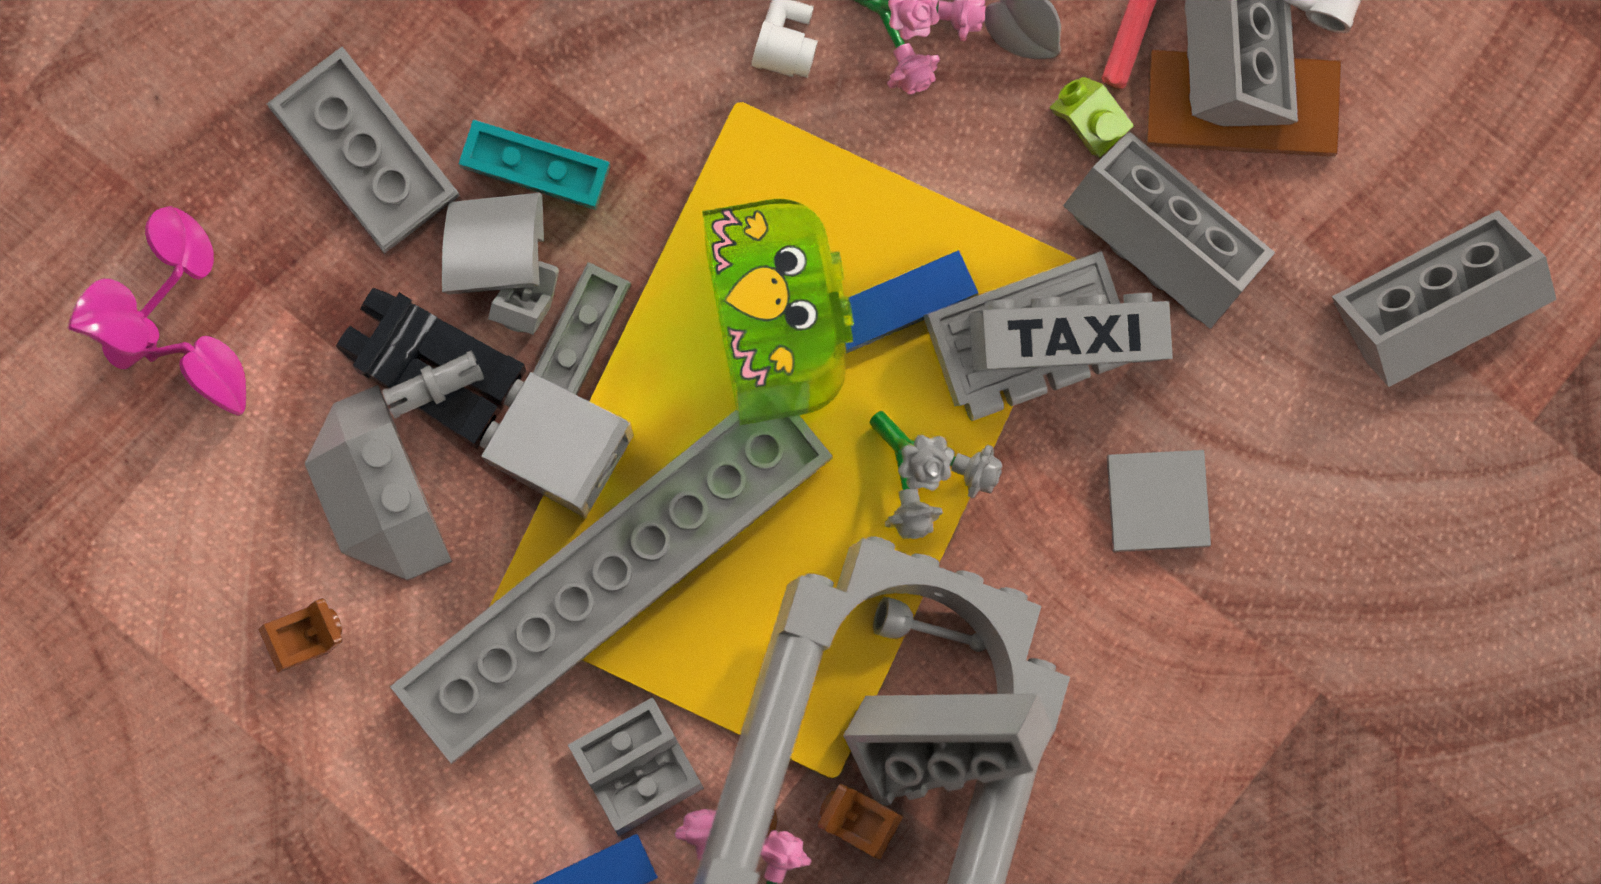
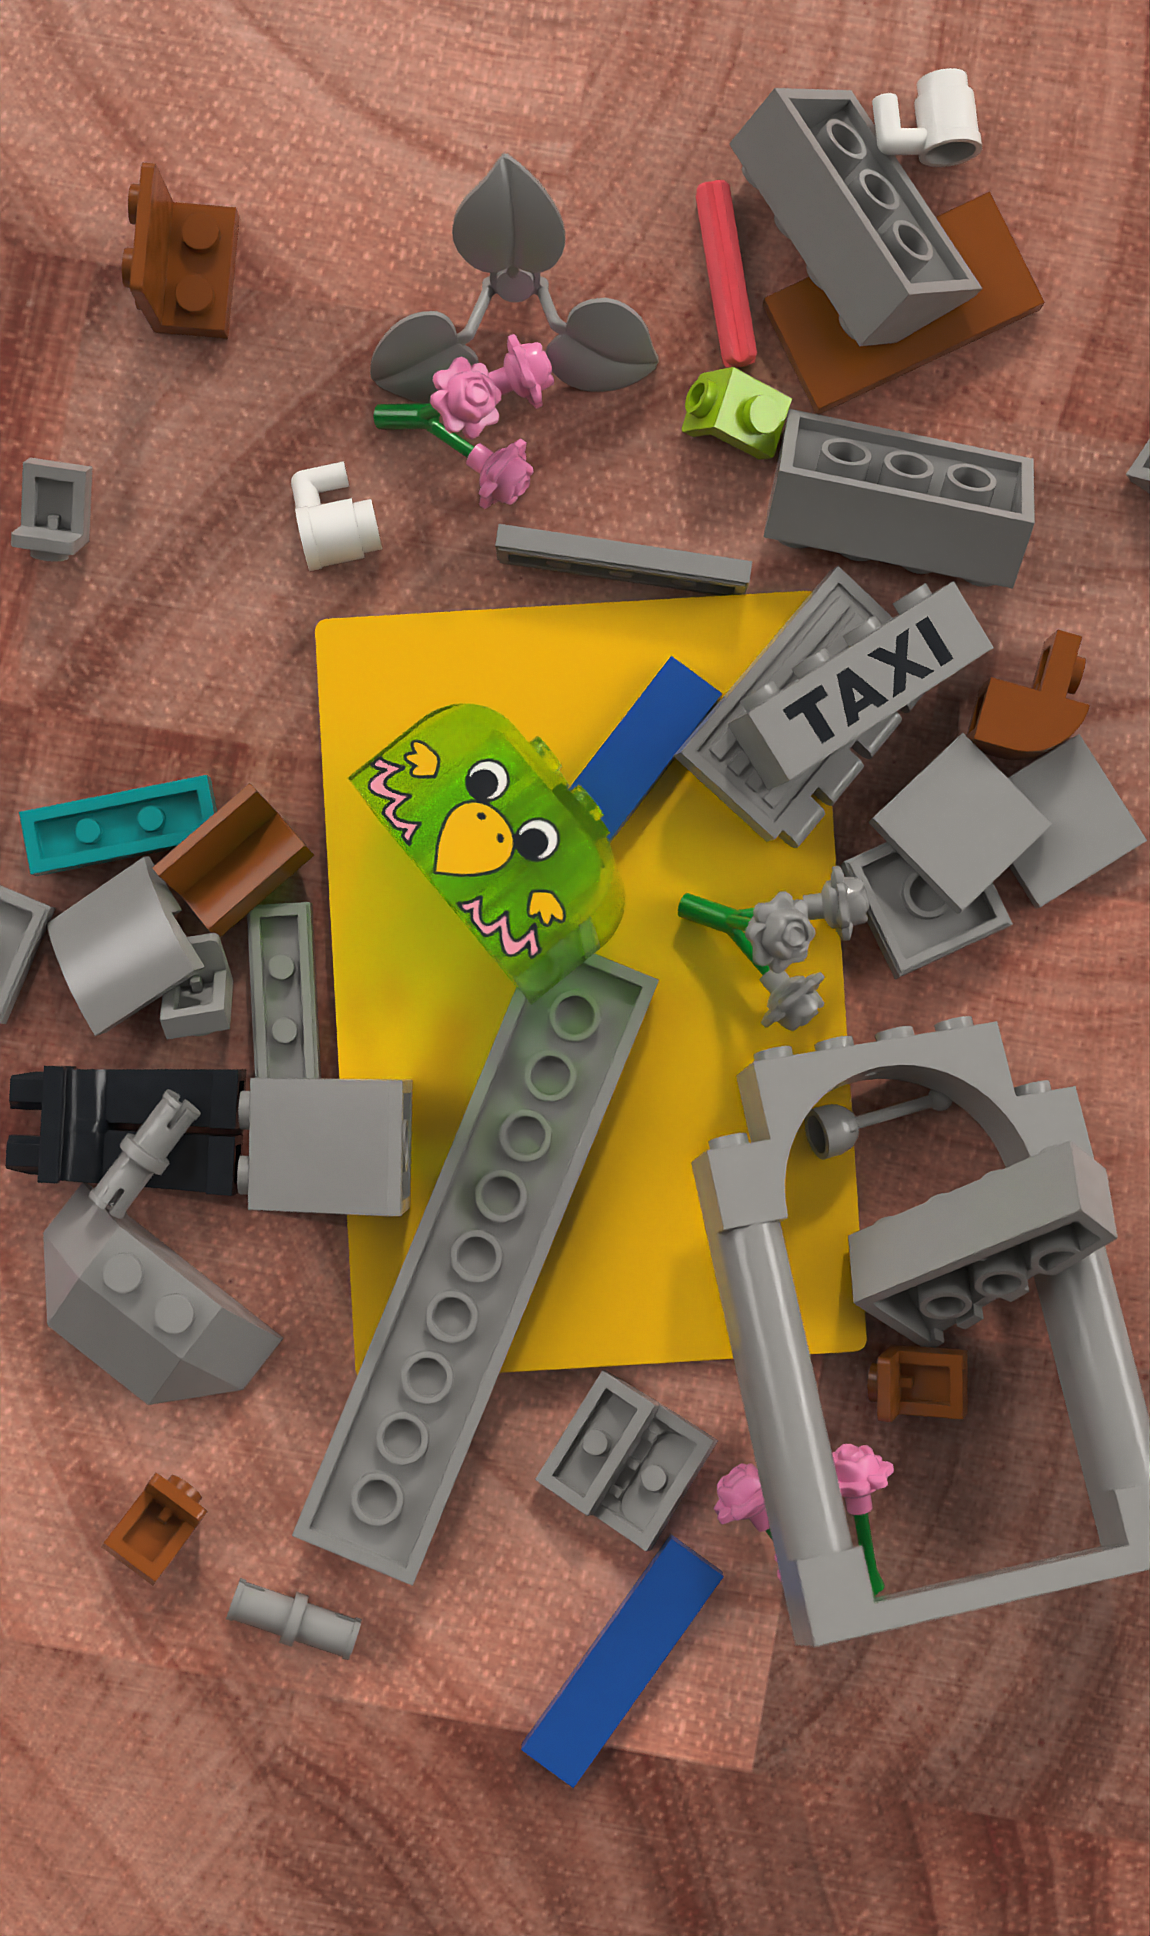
camera: 25 degrees left, 5 degrees up
none -> dark orange panel [152,783,314,937]
none -> light grey pin [226,1578,362,1660]
none -> light grey tile [495,524,753,596]
none -> light grey plate [840,842,1013,979]
none -> light grey tile [868,733,1052,914]
none -> dark orange brick [966,630,1090,760]

